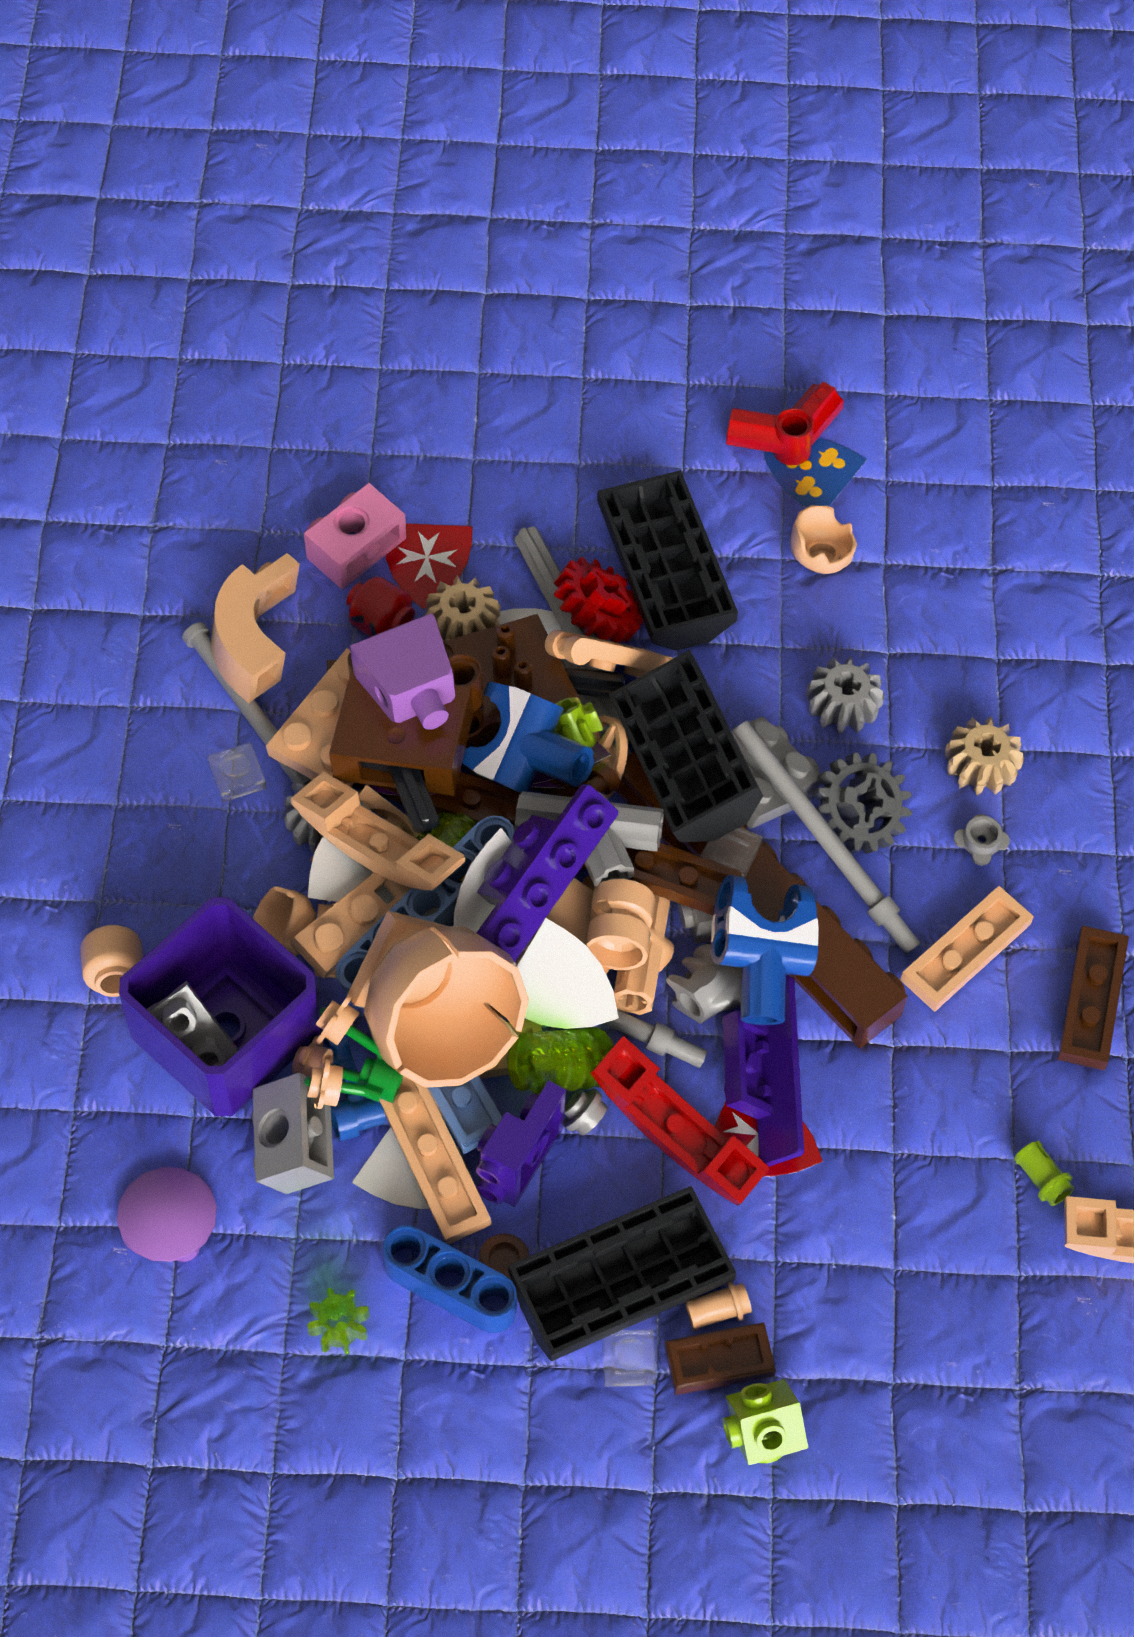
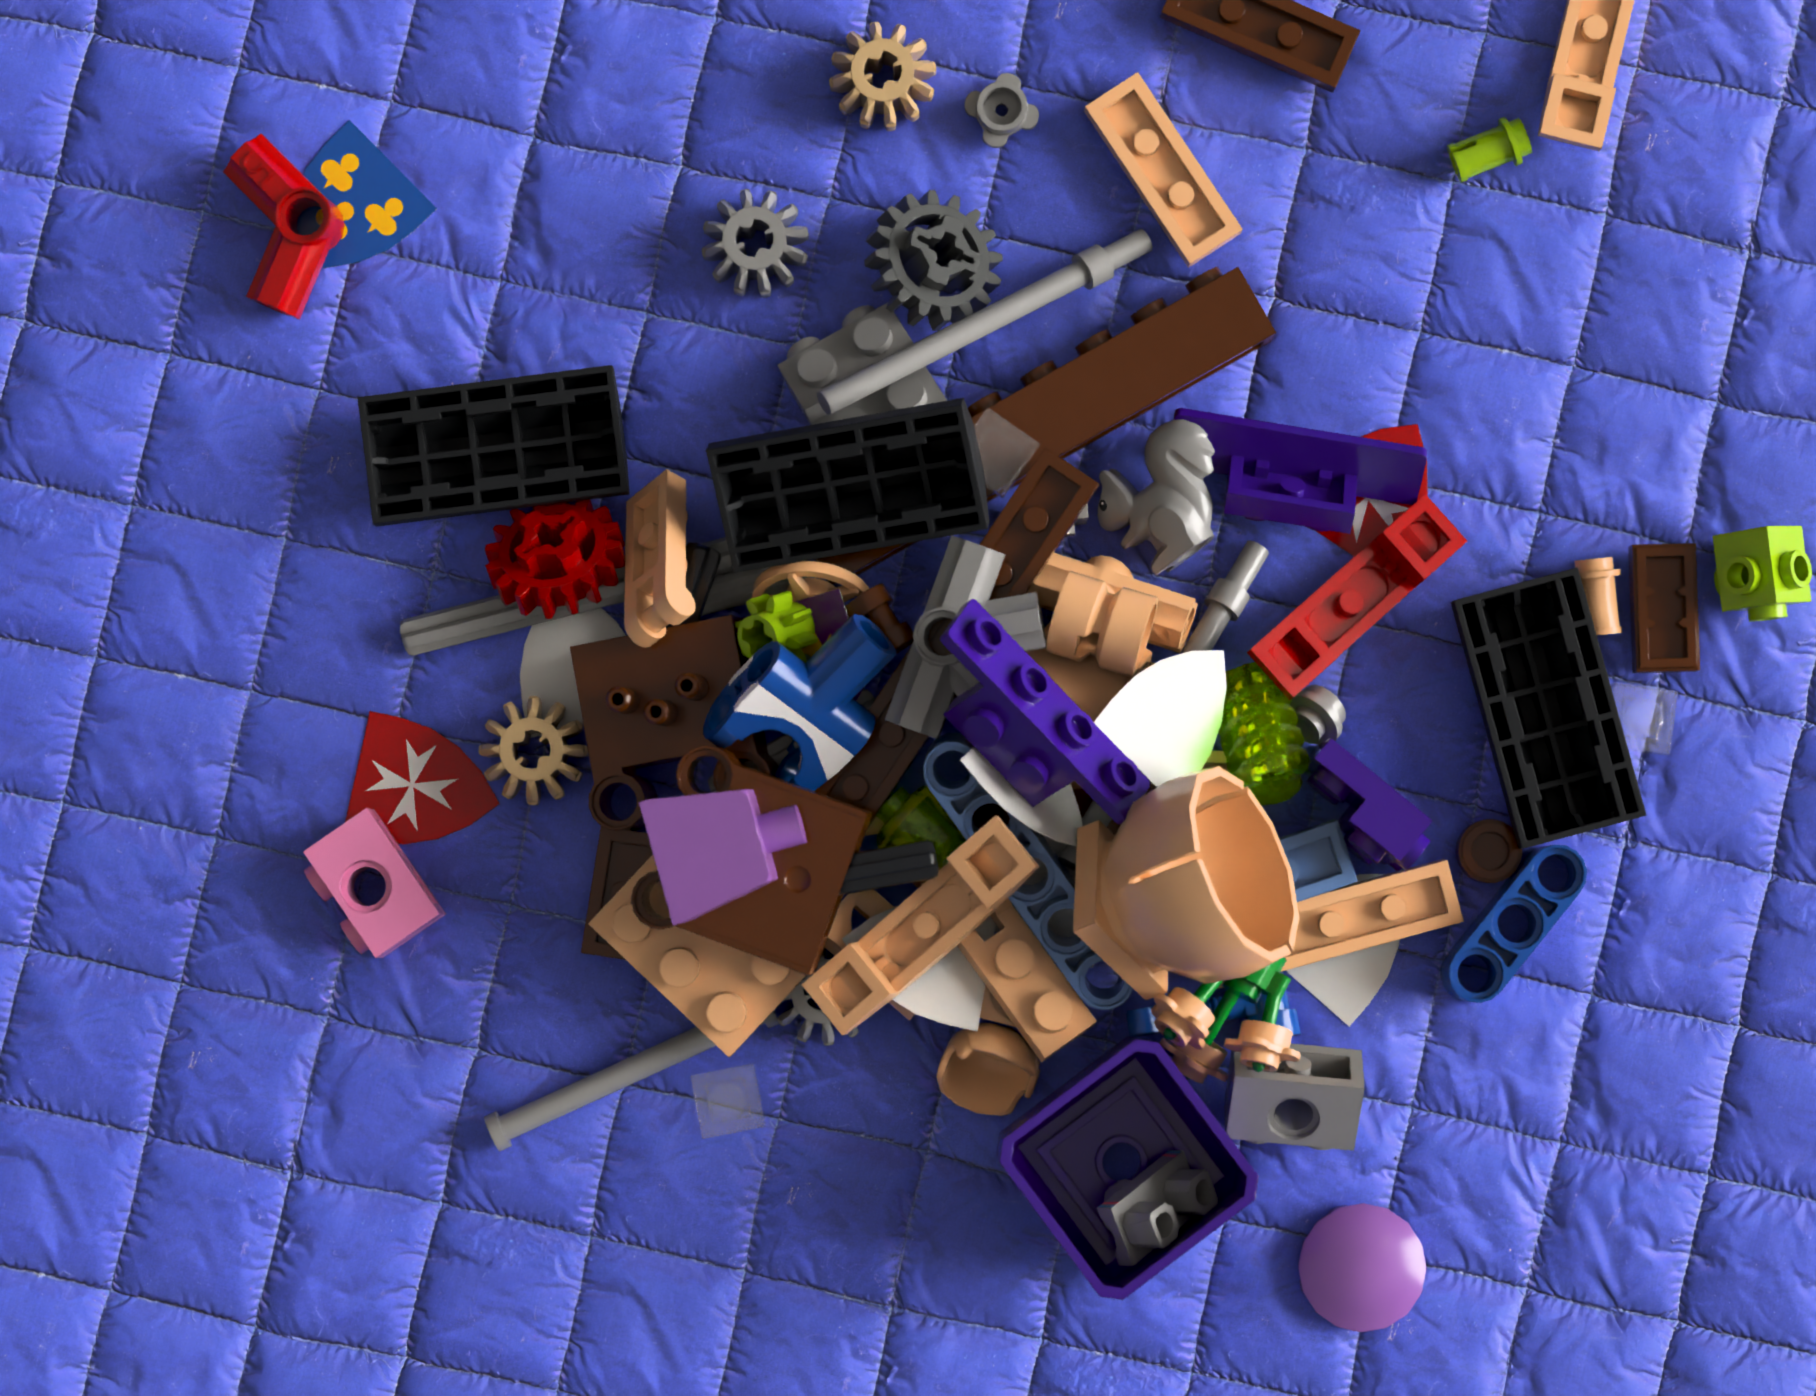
camera: 80 degrees left, 25 degrees up
light nougat head [80,925,144,997] -> none
light nougat arch [211,553,300,704] -> none
clear neon green gear [307,1288,370,1355] -> none
red head [346,576,415,637] -> none
blue connector [711,875,819,1025] -> none
light nougat hair [790,505,857,574] -> none

